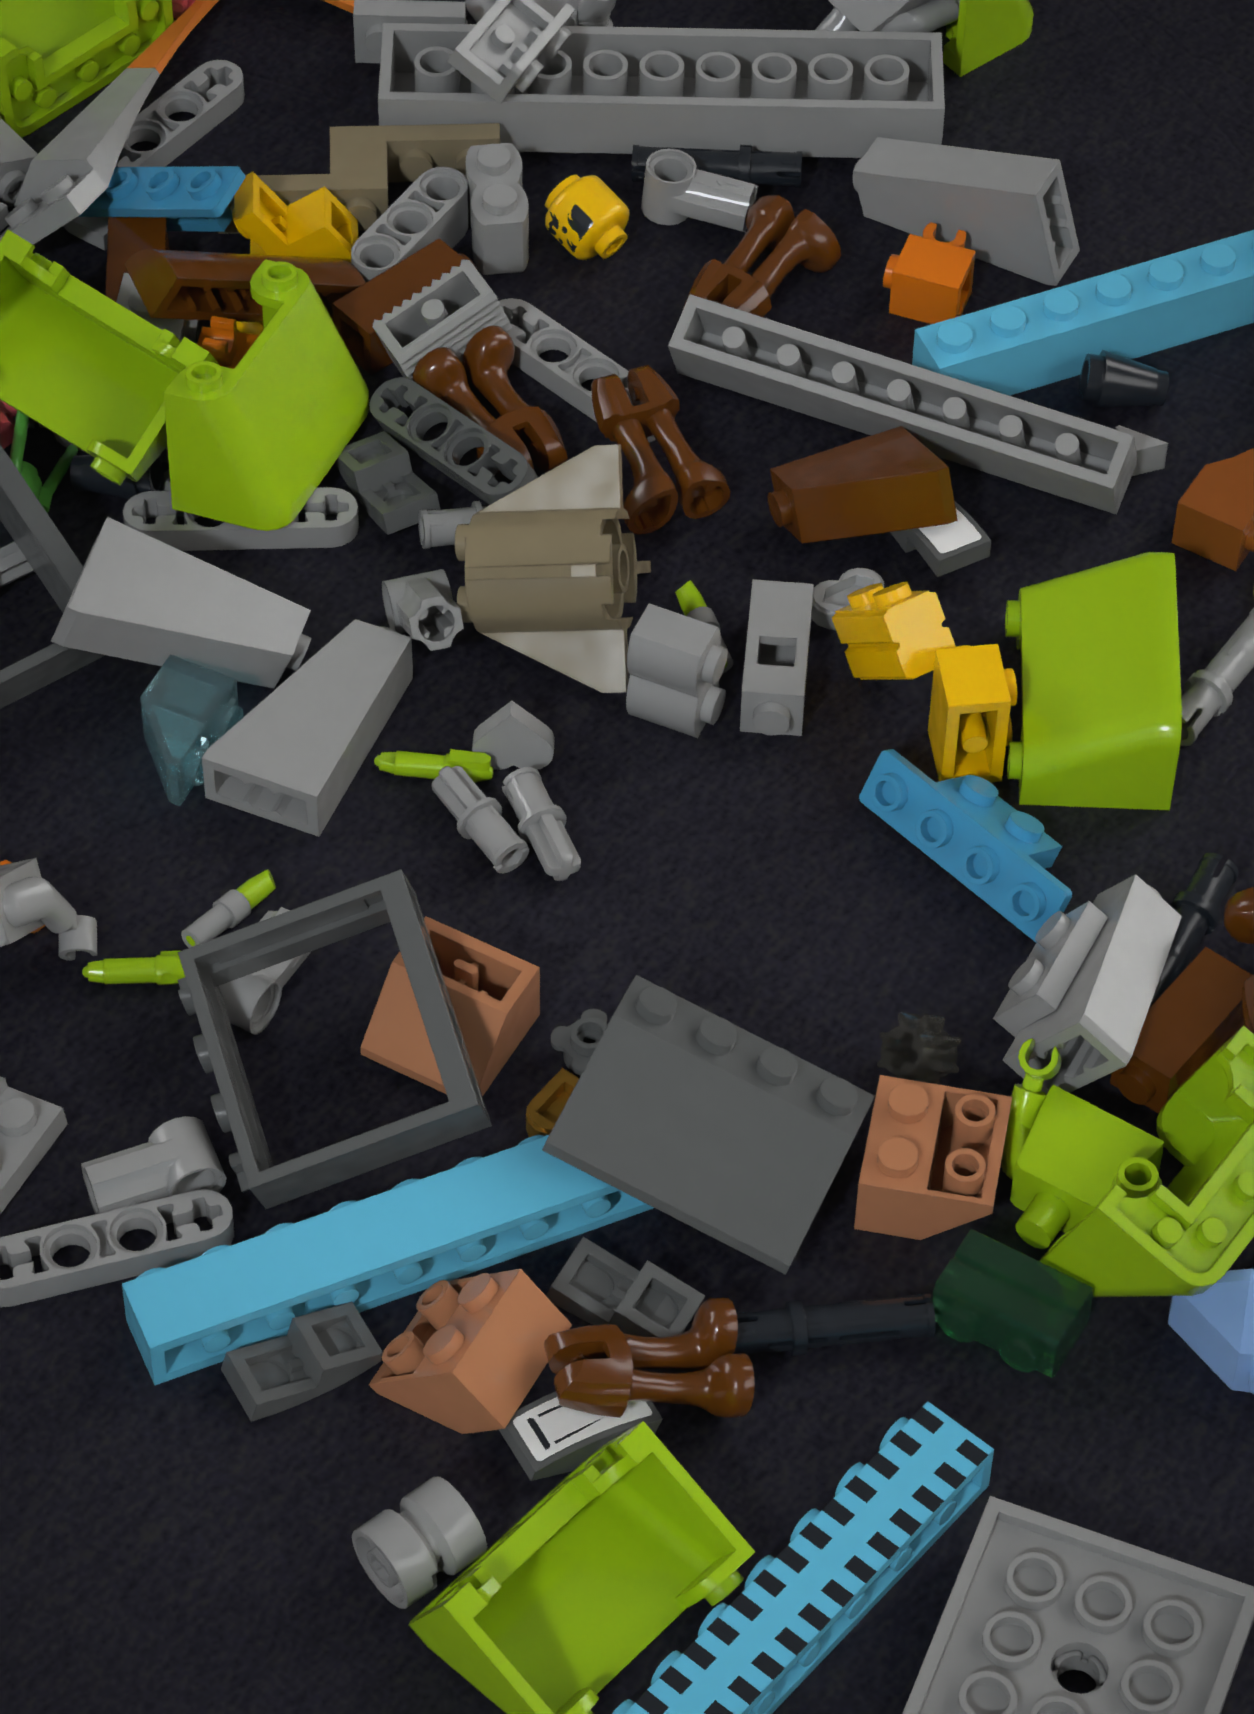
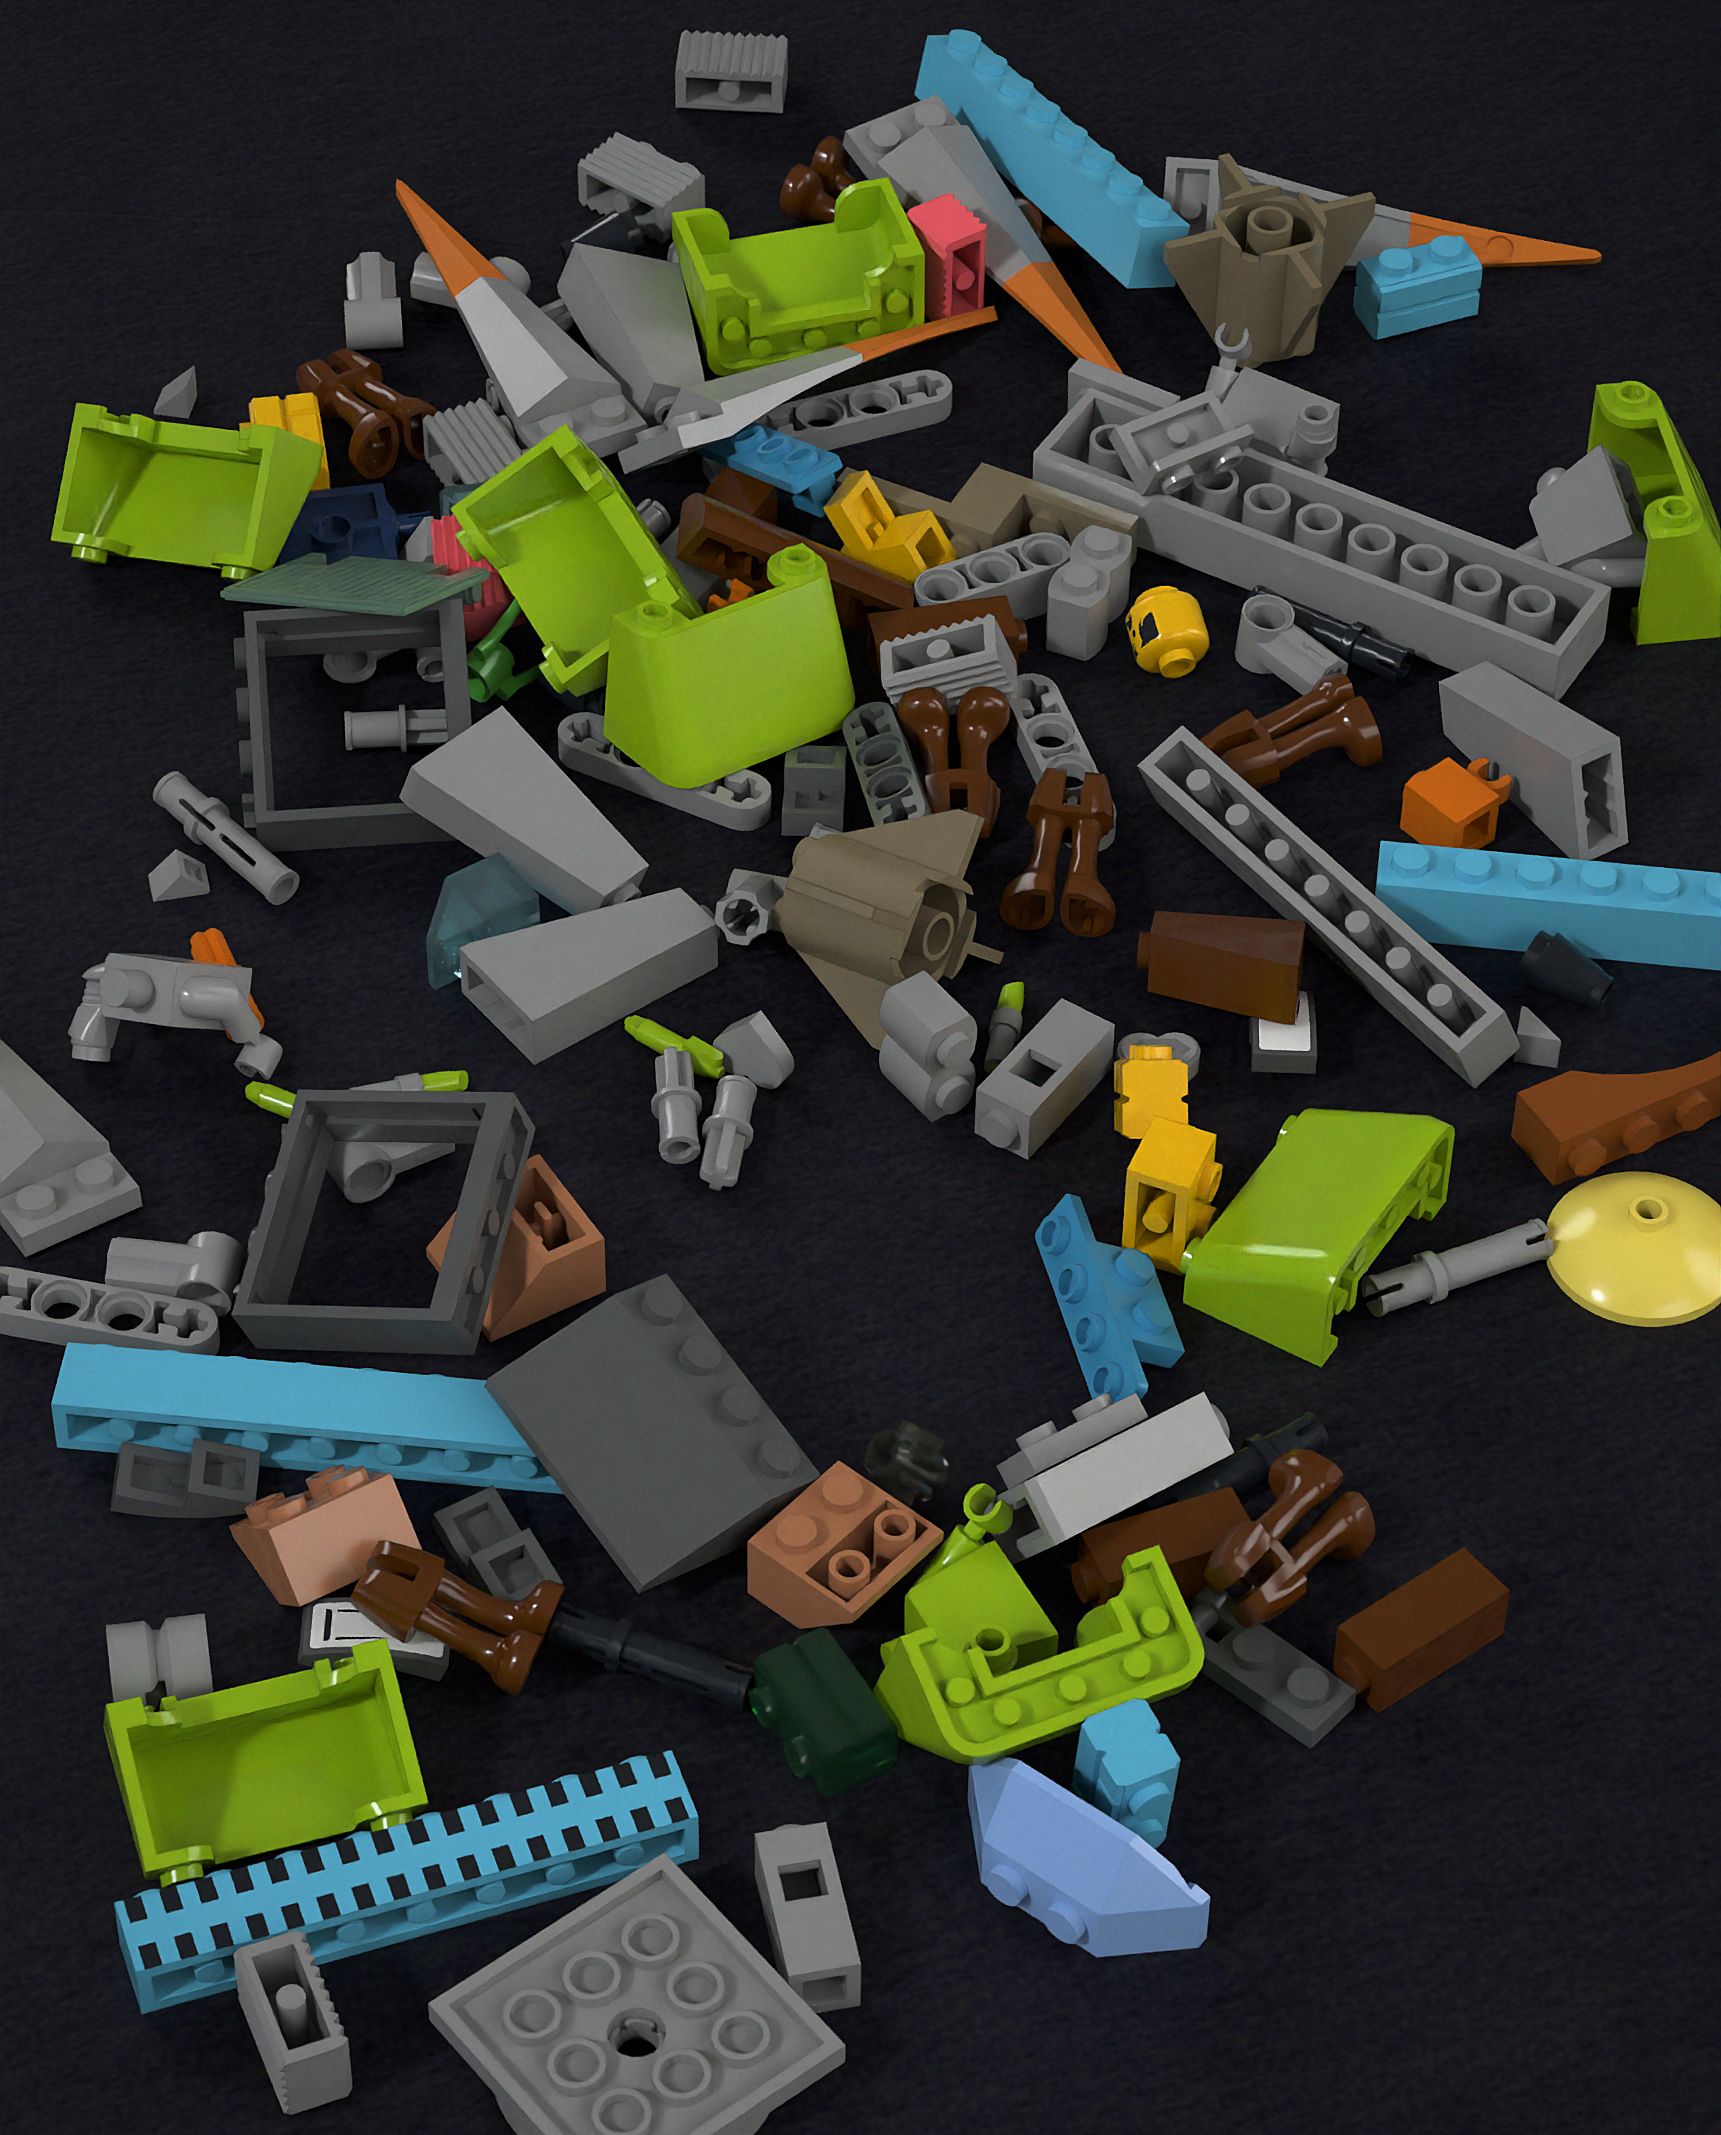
camera: 30 degrees right, 5 degrees down
none -> light grey brick [755,1822,861,2013]

